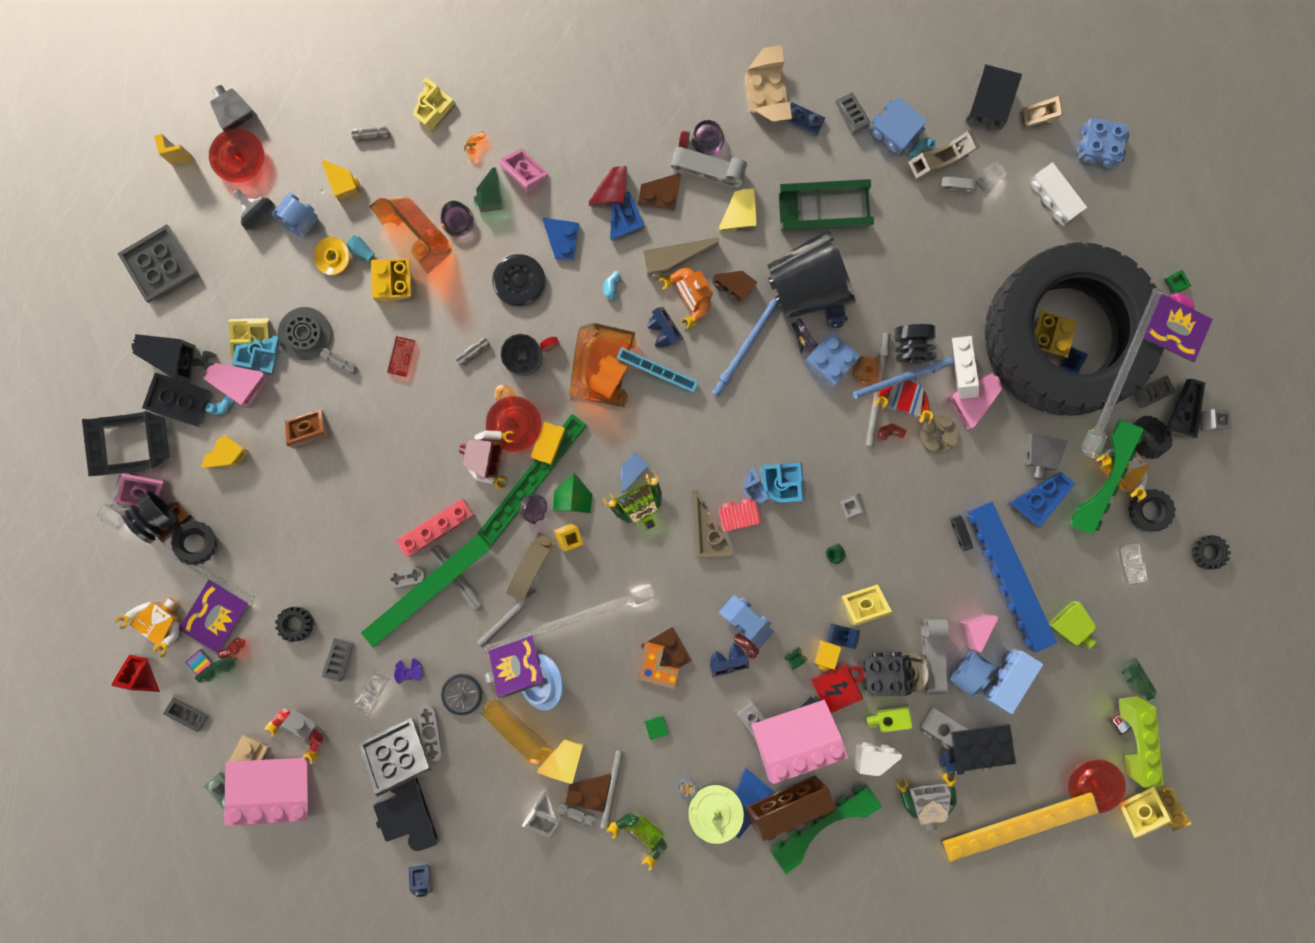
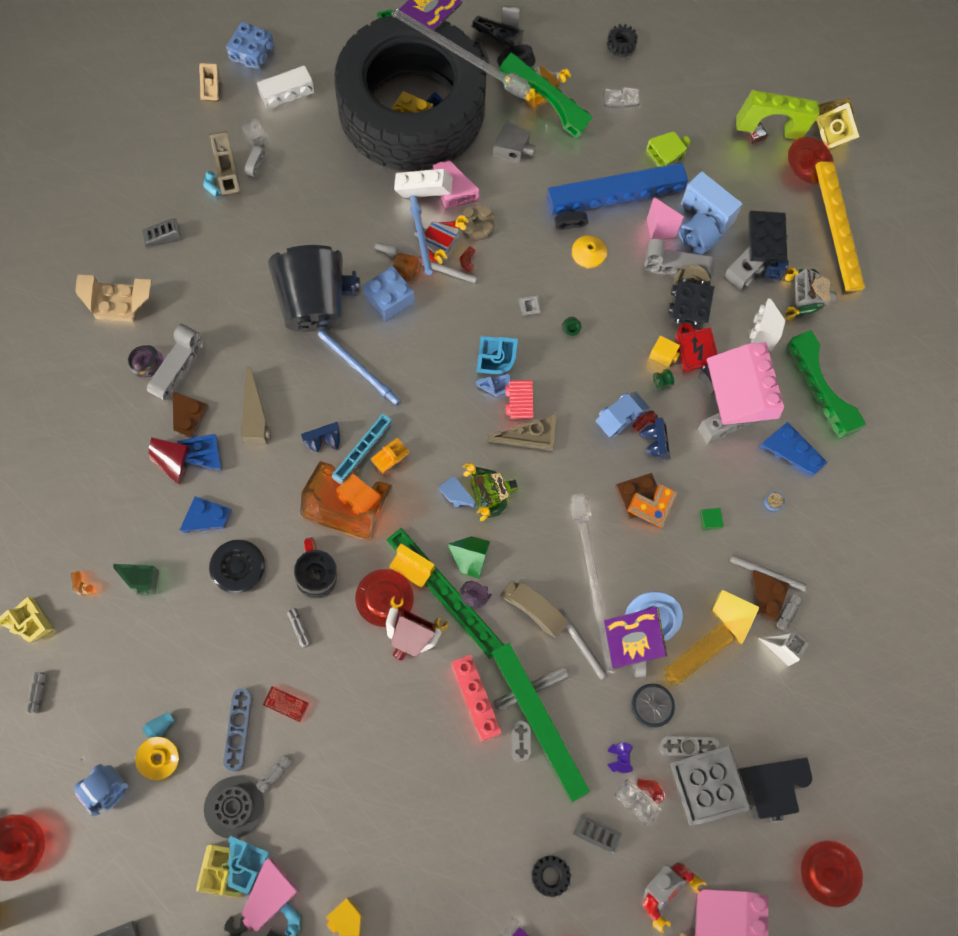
camera: 75 degrees left, 15 degrees down
piece [232,189,274,230] -> none
dark orange slope [285,409,331,449] -> none
yellow slope [321,160,360,201] -> none
clear orange windscreen [369,196,452,274] -> none
yellow slope [371,258,411,302] -> none
dark blue bracket [408,864,433,897] -> none
clear purple piece [440,200,474,237] -> none
clear orange piece [494,385,514,404] -> none
bright pink slope [499,148,549,195] -> none
yellow brick [554,524,584,551] -> none
medium azure arm [604,271,622,300] -> none
torso [606,813,667,871] -> none
orange torso [658,267,713,329] -> none
dark red tile [679,131,690,149] -> none
yellowish green piece [688,785,744,844] -> none
reddish brown slope [712,271,757,304] -> none
light yellow slope [719,188,757,231] -> none
reddish brown brick [745,775,836,841] -> none
piece [778,179,874,230] -> none
dark blue tile [783,102,825,136] -> none
piece [791,318,818,355] -> none
dark blue bracket [826,623,860,649] -> none
light yellow slope [842,585,892,626] -> none
lime torso [867,704,913,732] -> none
medium blue brick [871,97,927,154] -> none
black wheel [894,324,937,364] -> none
black slope [965,64,1022,130] -> none
blue wing [1008,472,1076,528] -> none
clear green plate [1121,658,1157,701] -> none
black tyre [1128,489,1176,532] -> none
none -> sand blue beam [224,688,252,772]
none -> light orange hips [371,438,410,474]
none -> yellow dish [572,235,607,267]
none -> clear red arm [636,779,665,803]
none -> clear red piece [801,841,863,907]

